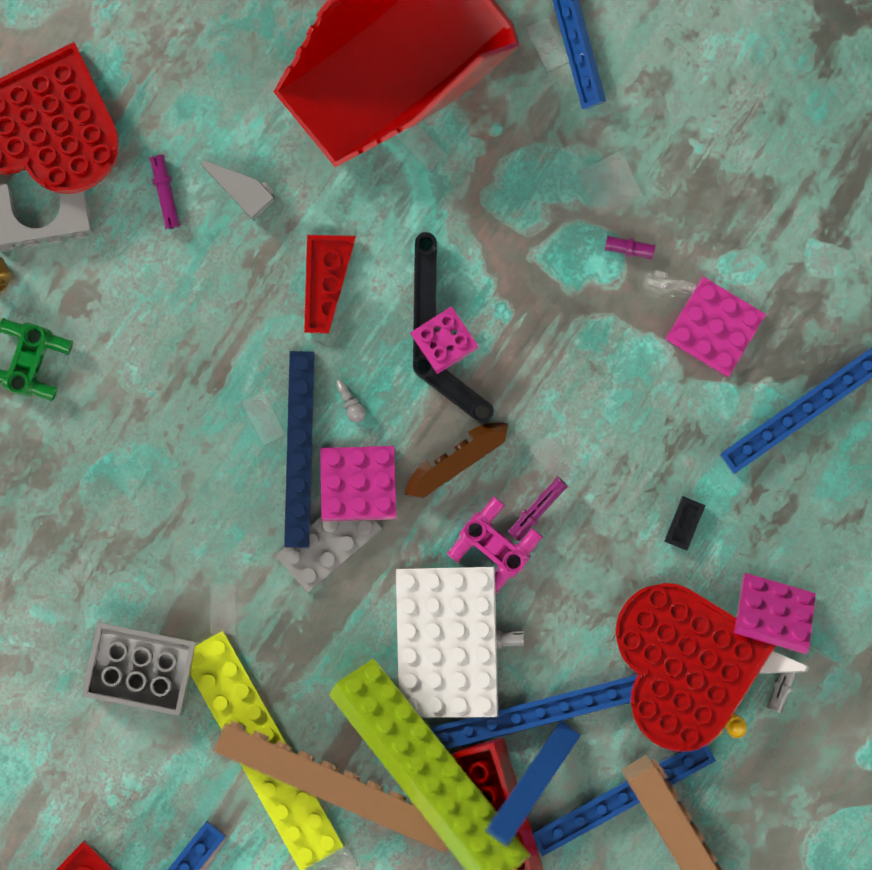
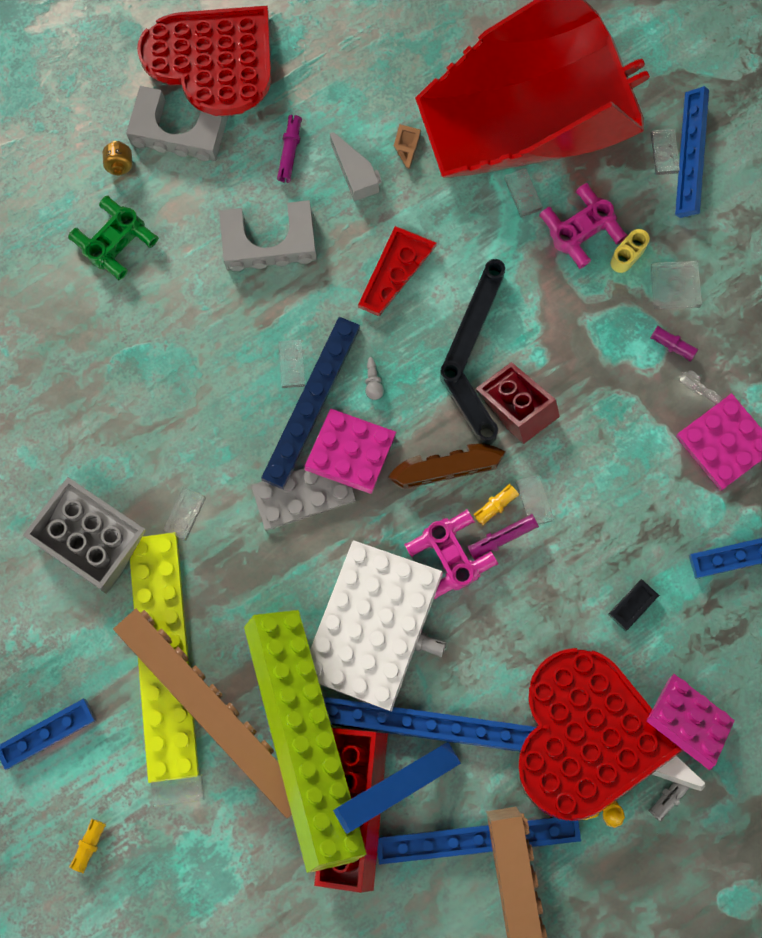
camera: 30 degrees right, 10 degrees down
dark pink plate [410,306,479,374] -> none
none -> light grey arch [219,200,317,271]
none -> medium nougat slope [394,124,421,169]
none -> yellow pin [473,484,519,526]
none -> dark red slope [475,362,560,444]
none -> dark pink piece [539,183,628,269]
none -> light yellow beam [610,229,650,273]

